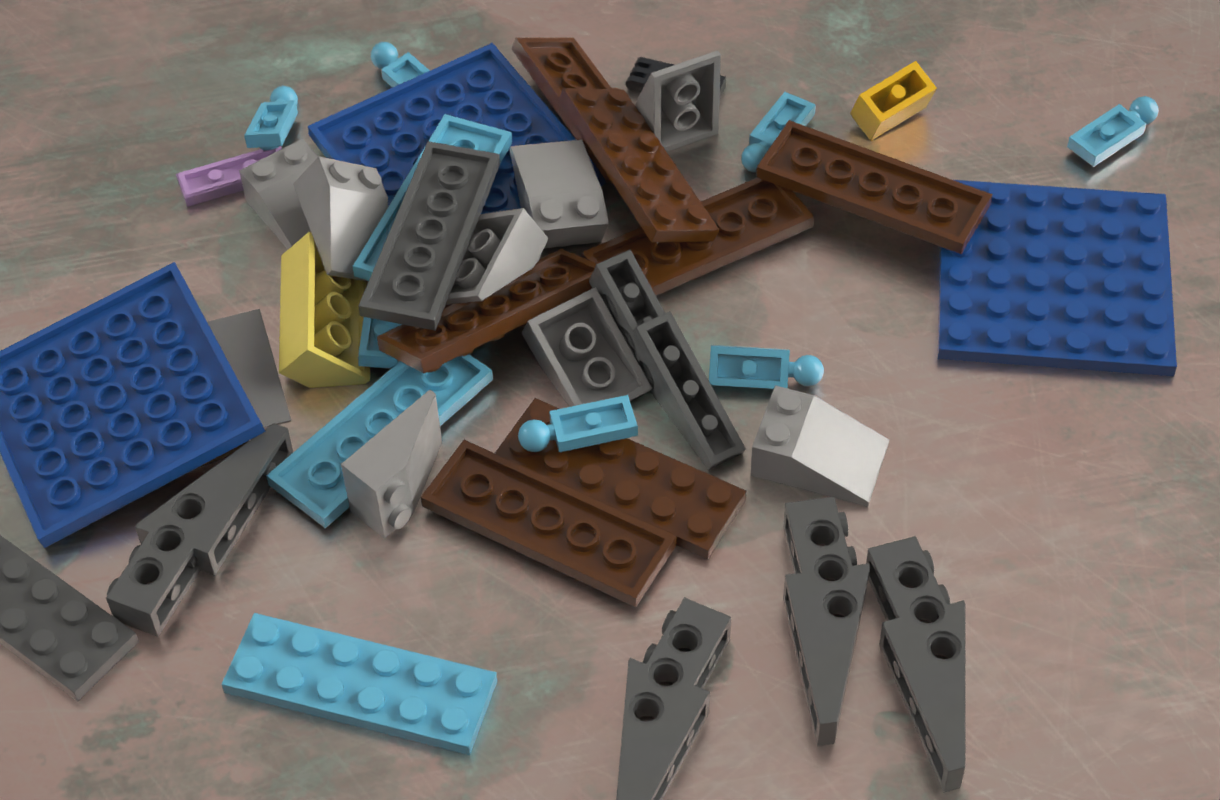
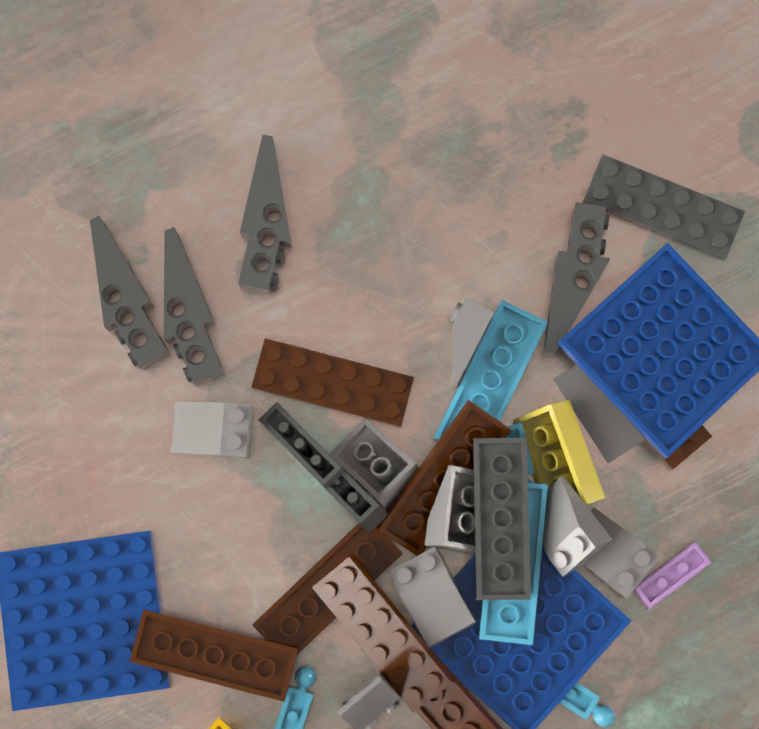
camera: 170 degrees right, 30 degrees up
medium azure plate [222,613,497,755] -> none
medium azure plate [244,86,298,150] -> none
reddish brown plate [420,439,677,607] -> none
medium azure plate [518,395,638,452] -> none
medium azure plate [709,345,824,389] -> none

